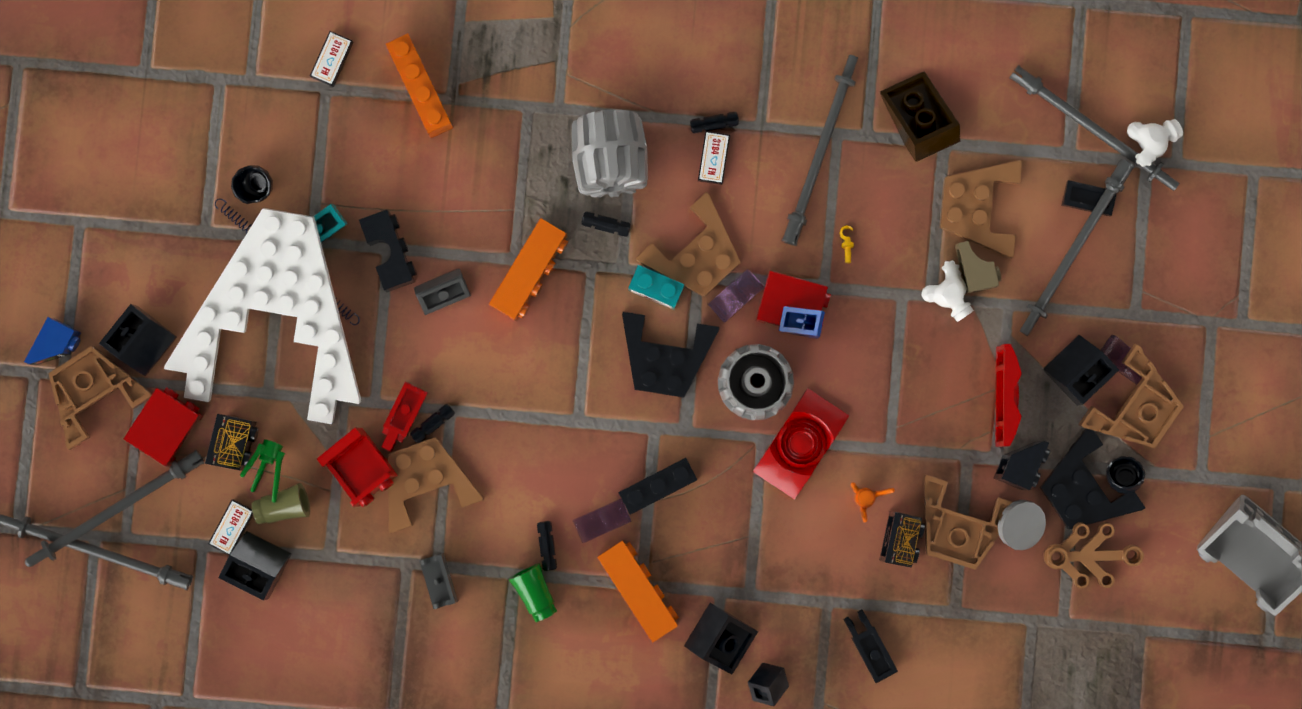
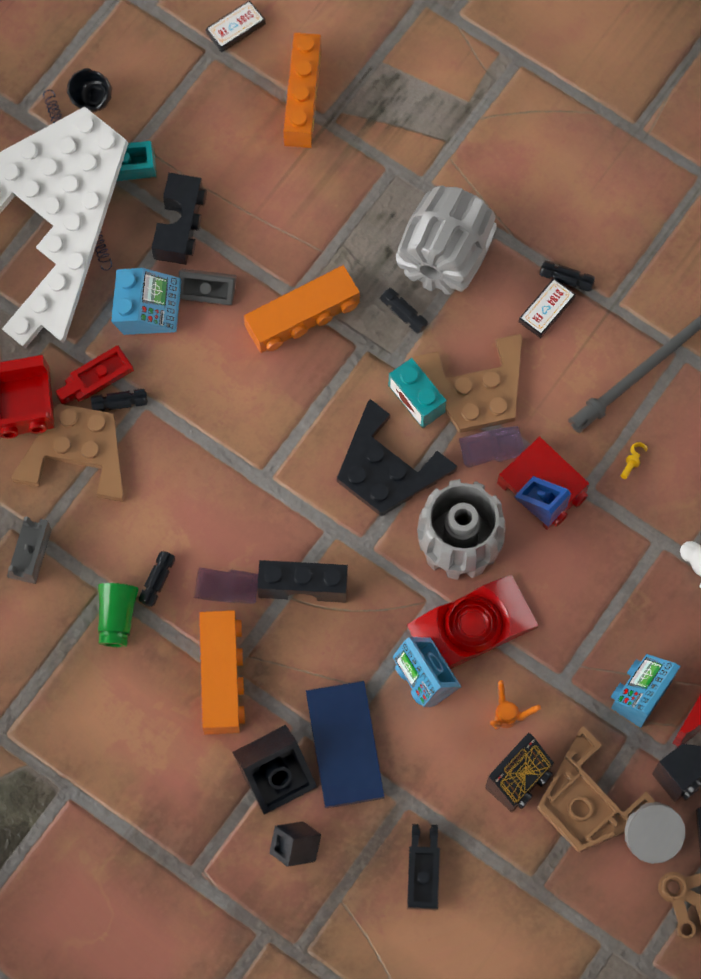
camera: 30 degrees right, 15 degrees down
none -> dark azure slope [111,268,181,335]
none -> dark blue tile [306,681,385,809]
none -> dark azure slope [392,637,461,707]
none -> dark azure slope [611,654,680,728]

